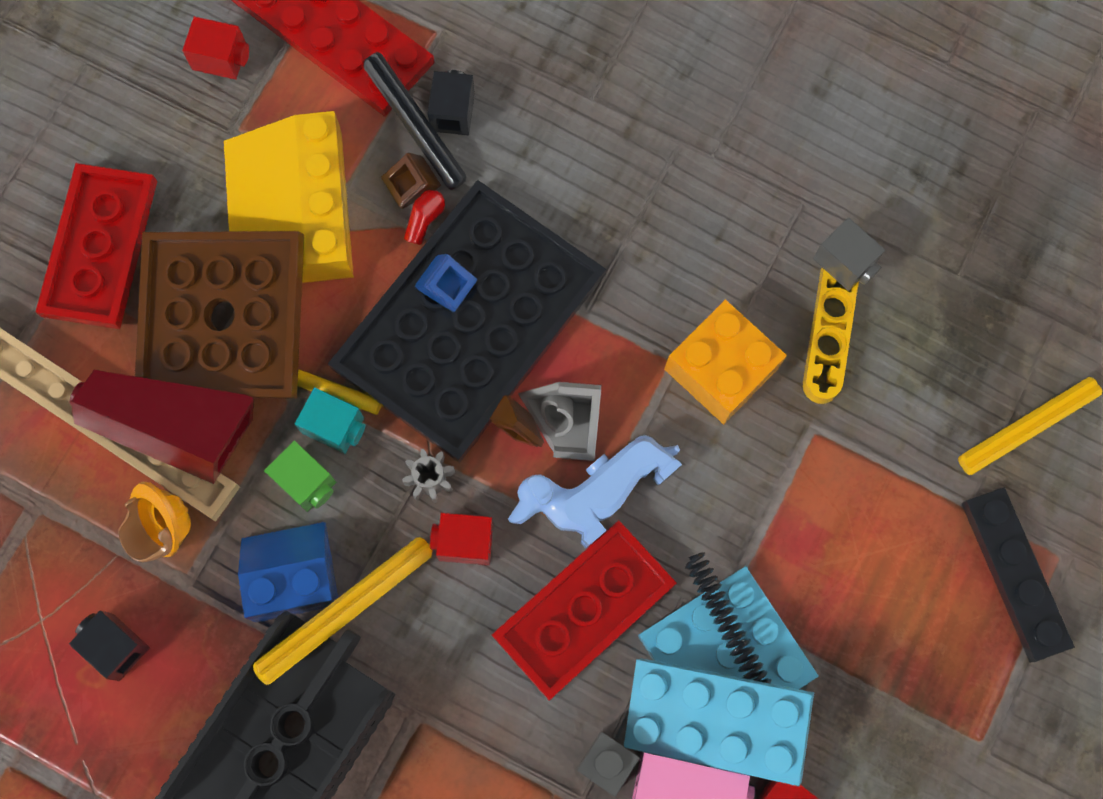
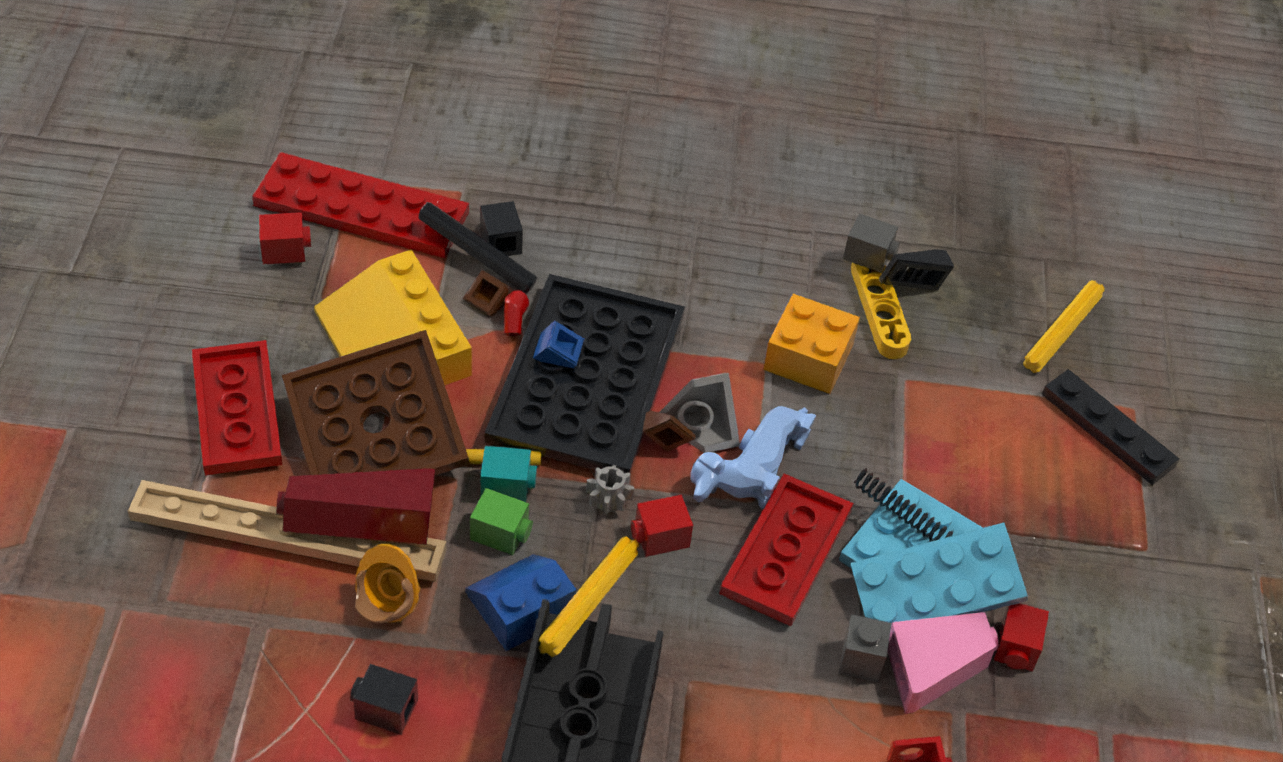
camera: 25 degrees left, 25 degrees down
none -> black slope [879,249,955,290]

